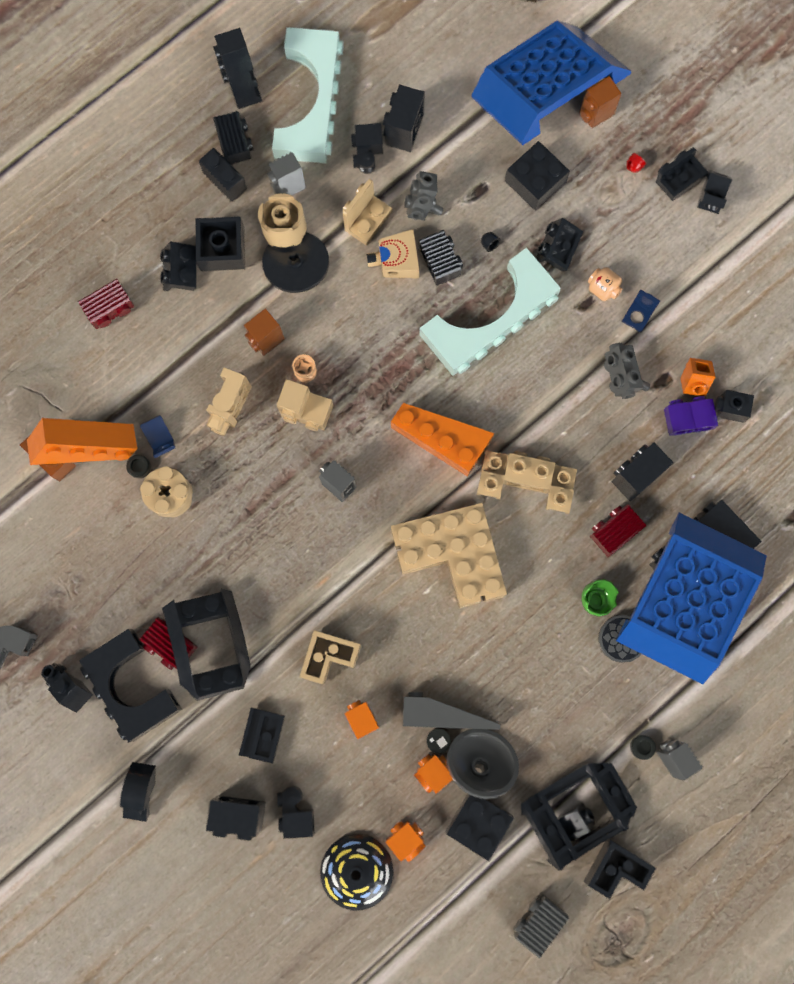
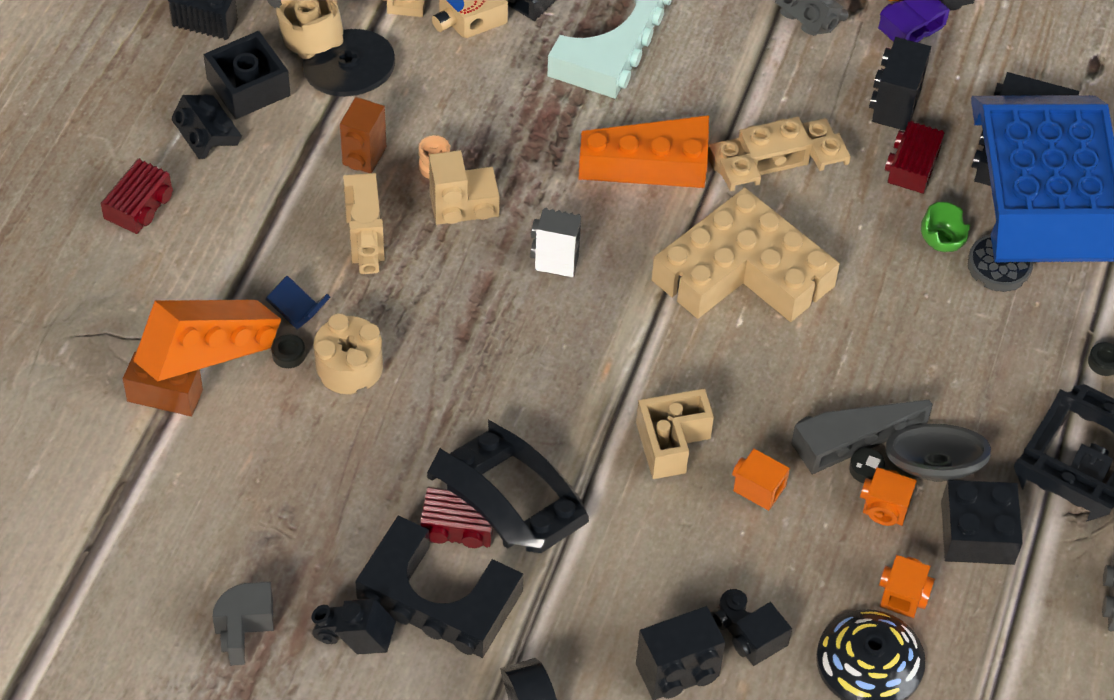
camera: 35 degrees left, 25 degrees down
black plate [239,707,285,764] -> none

